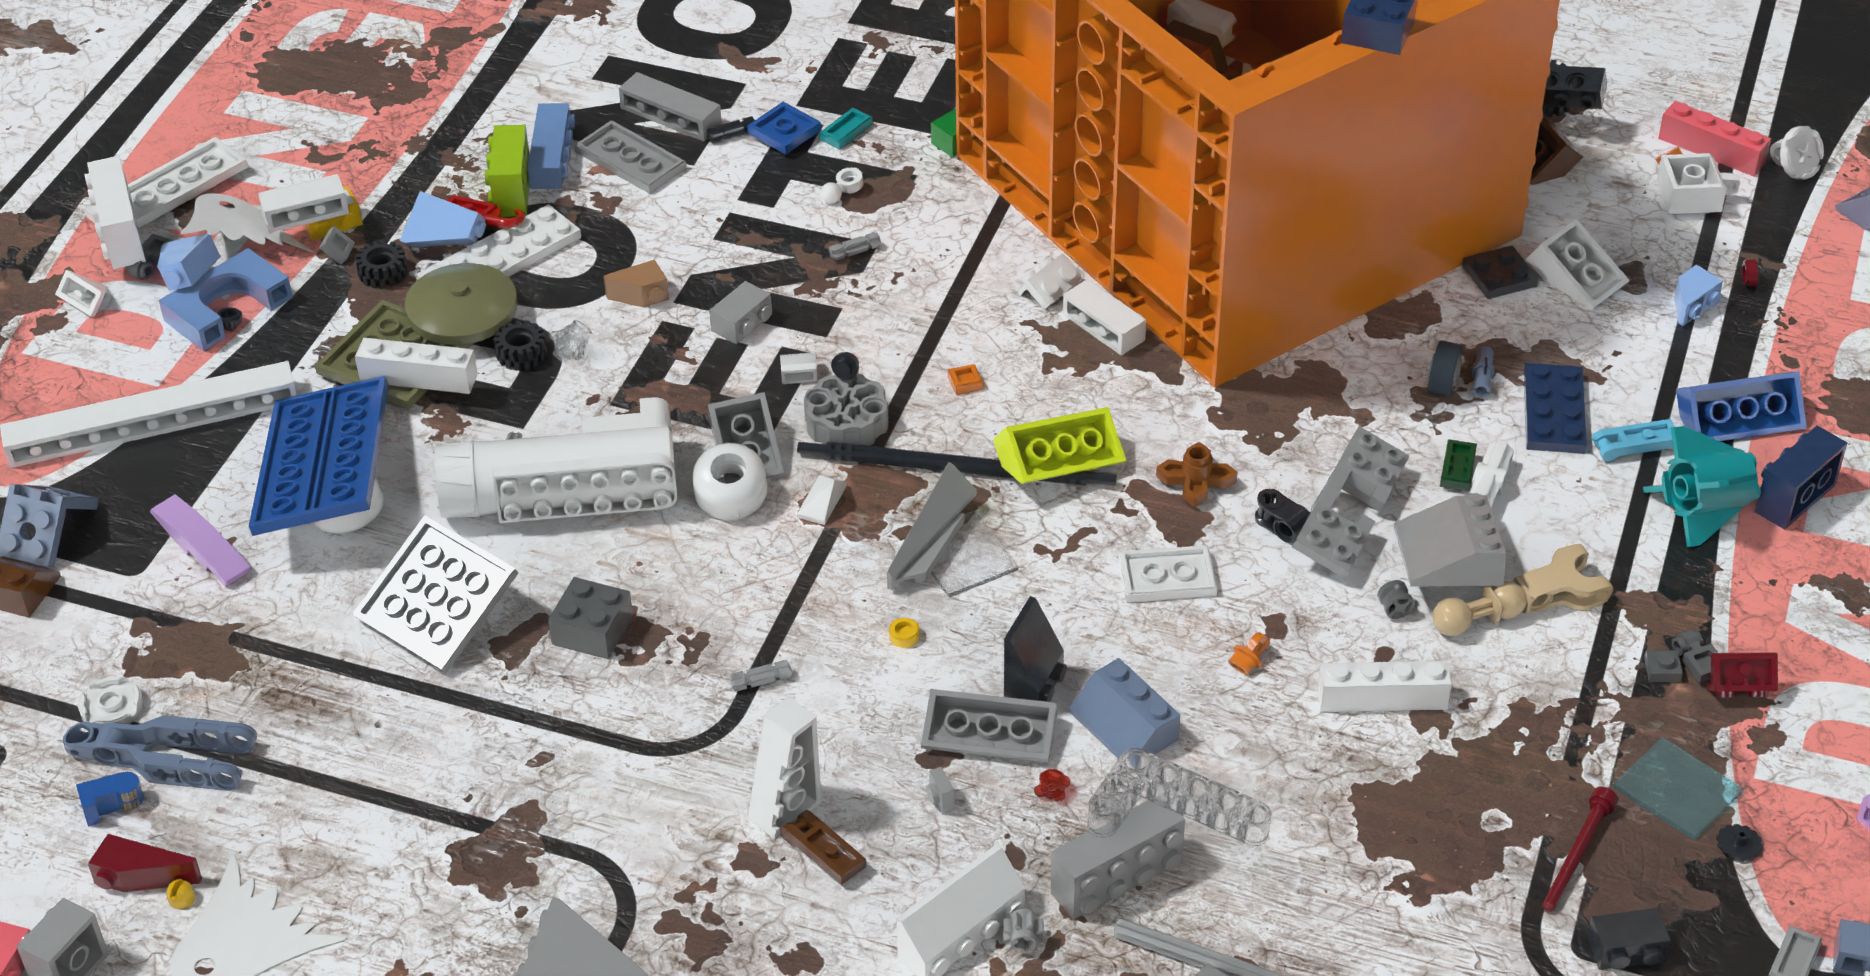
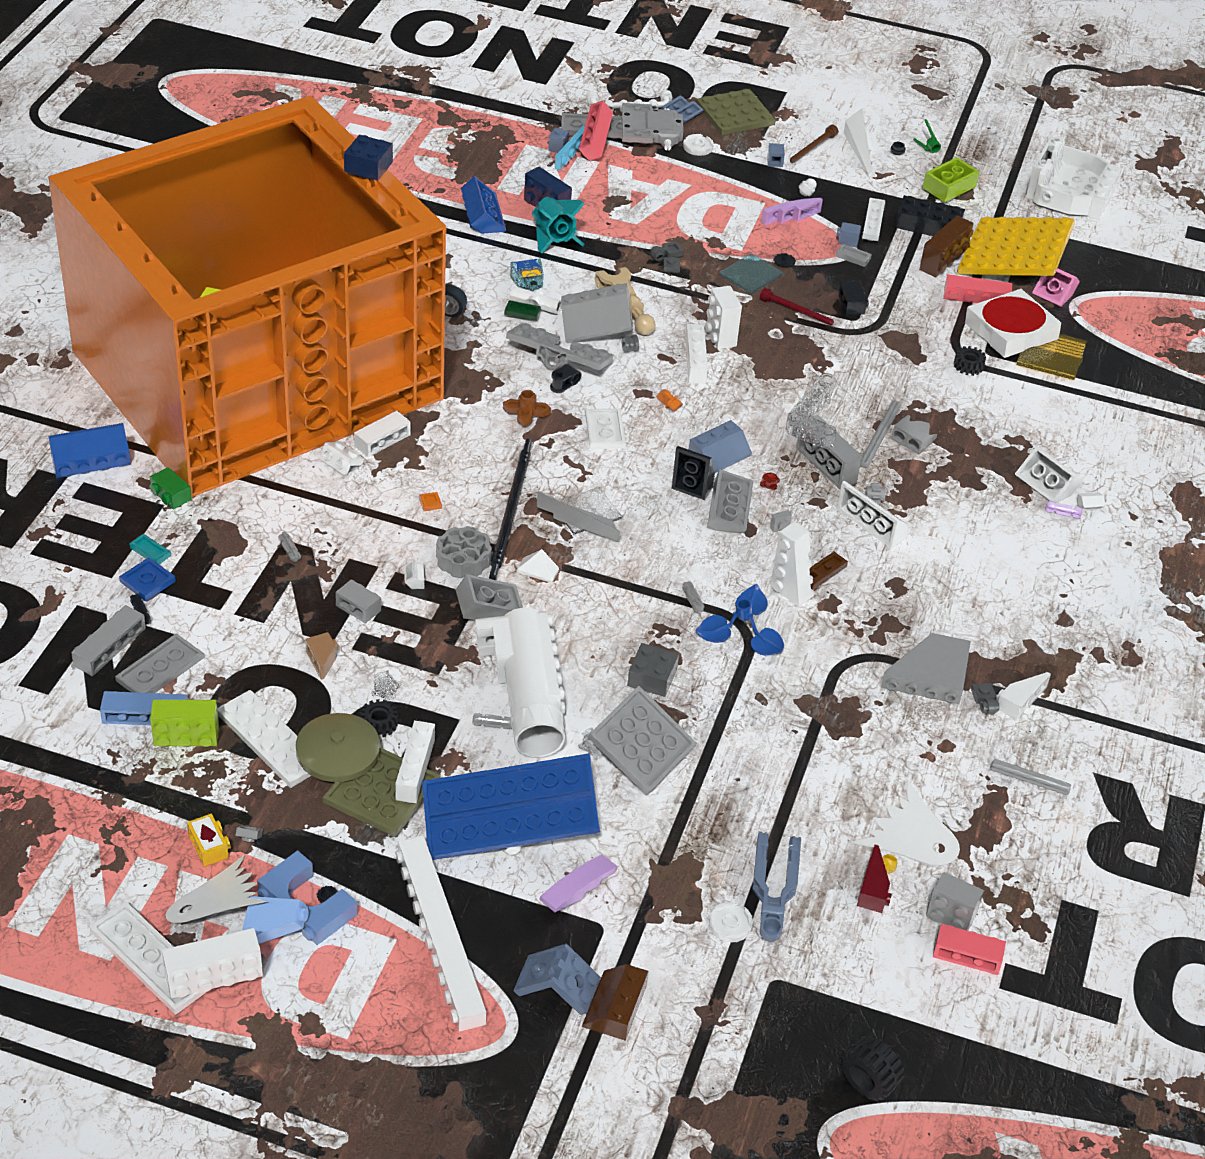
camera: 95 degrees left, 0 degrees up
white slope [55,270,107,318] -> none
blue leg [76,772,144,827] -> none
white brick [258,174,349,233] -> none
black tyre [355,240,408,289] -> none
light blue slope [400,191,486,248] -> none
red plate [443,195,525,228] -> none
white piece [692,443,767,520] -> none
white plate [820,168,864,204] -> none
black plate [831,352,859,380] -> none
yellow tile [889,618,920,648] -> none
neon yellow slope [993,407,1127,484] -> none
dark blue plate [1524,363,1587,454] -> none
medium azure plate [1592,419,1675,462] -> none
dark red bracket [1707,652,1778,697] -> none
none -> clear light blue torso [510,258,543,292]
none -> blue plant [696,584,784,656]
none -> white brick [705,286,742,349]

